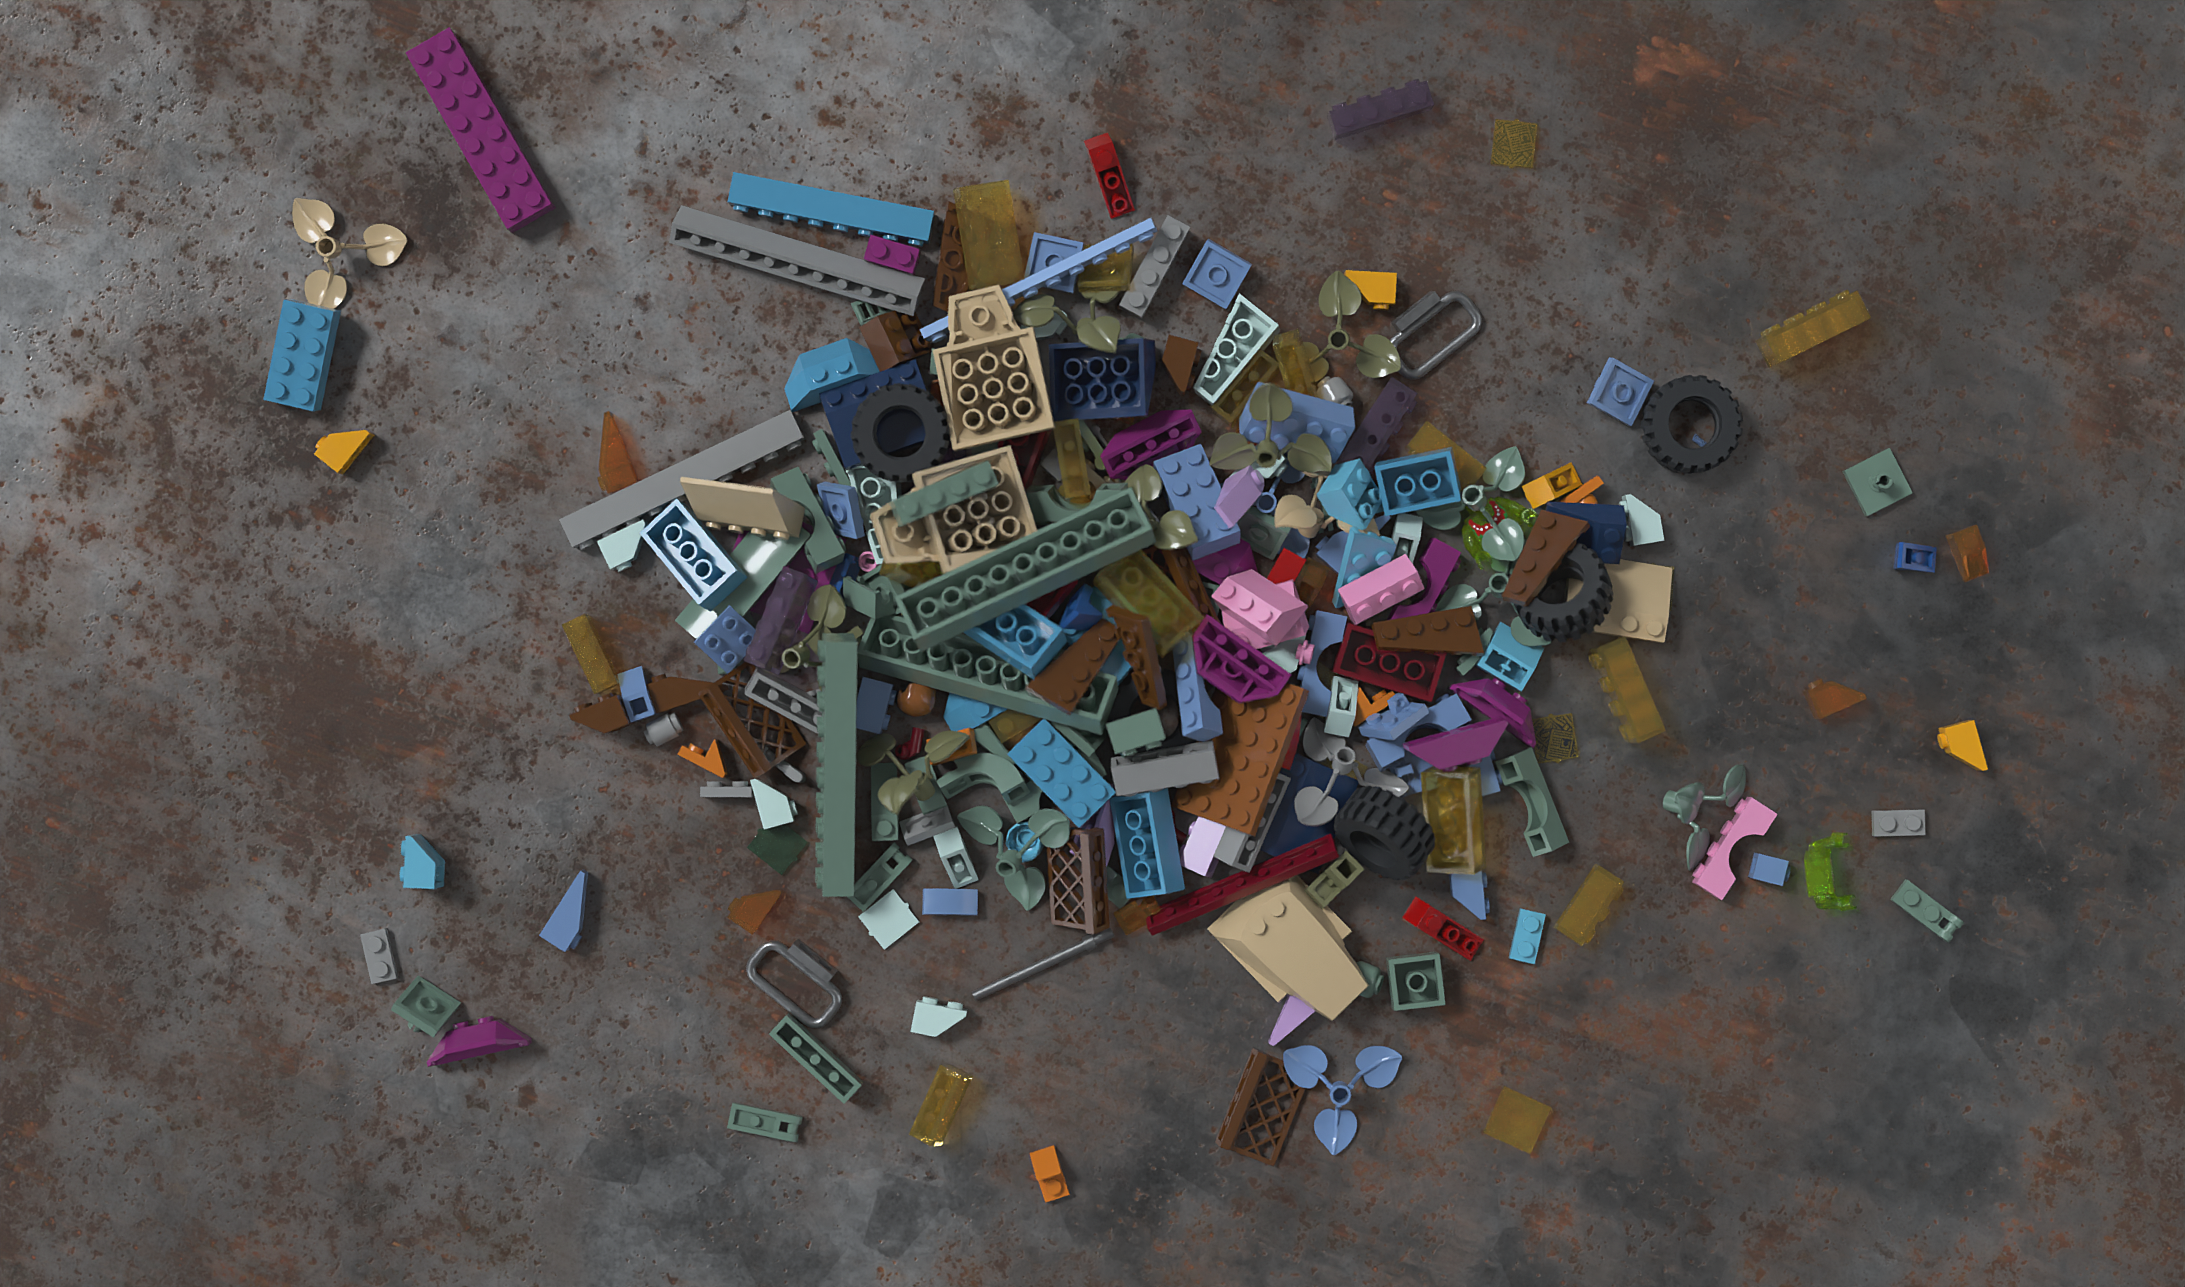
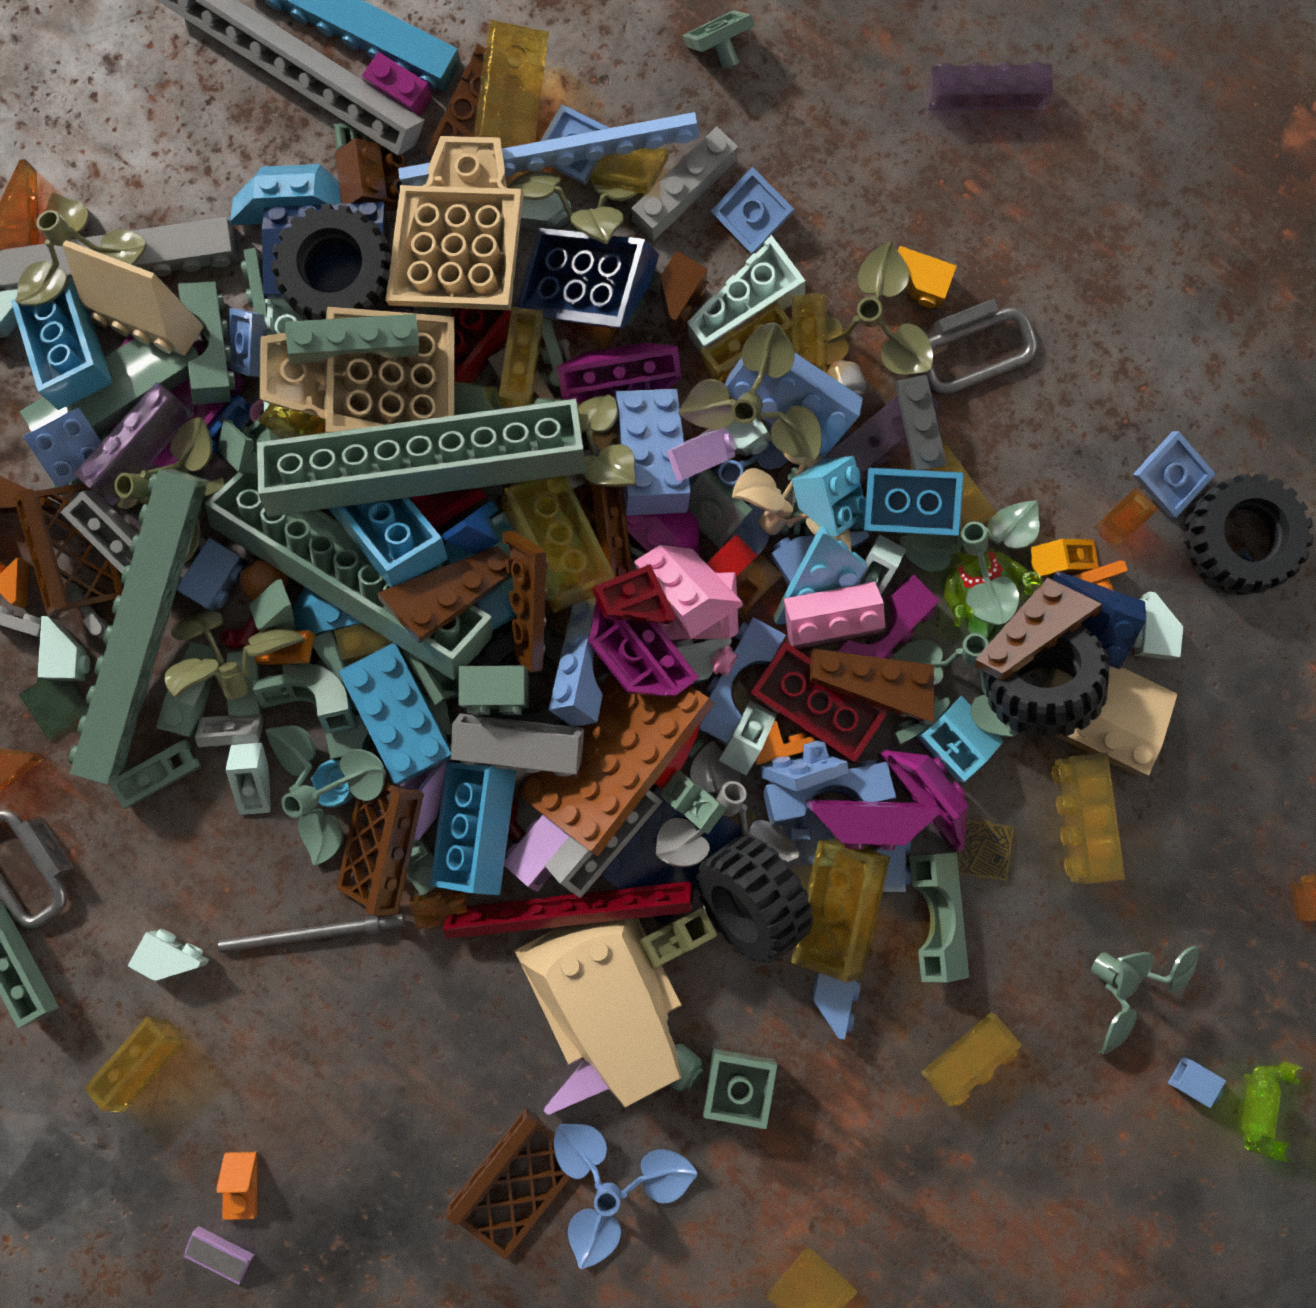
camera: 20 degrees right, 5 degrees down
light aqua piece [858,889,919,949] -> none
medium blue slope [922,889,978,916] -> none
red slope [1084,132,1135,219] -> none
red slope [1402,896,1484,961] -> none
clear yellow piece [1490,119,1537,169] -> none
medium azure plate [1509,908,1546,964] -> none
bright pink arch [1692,797,1777,900] -> none
none -> olive plant [15,193,147,306]
none -> slope [183,1226,255,1285]
none -> sand green slope [250,579,297,631]
none -> dark red wing [591,564,676,624]
none -> sand green slope [659,769,727,834]
none -> sand green tile [682,10,755,69]
none -> dark grey plate [895,375,947,471]
none -> clear orange slope [1094,487,1158,546]

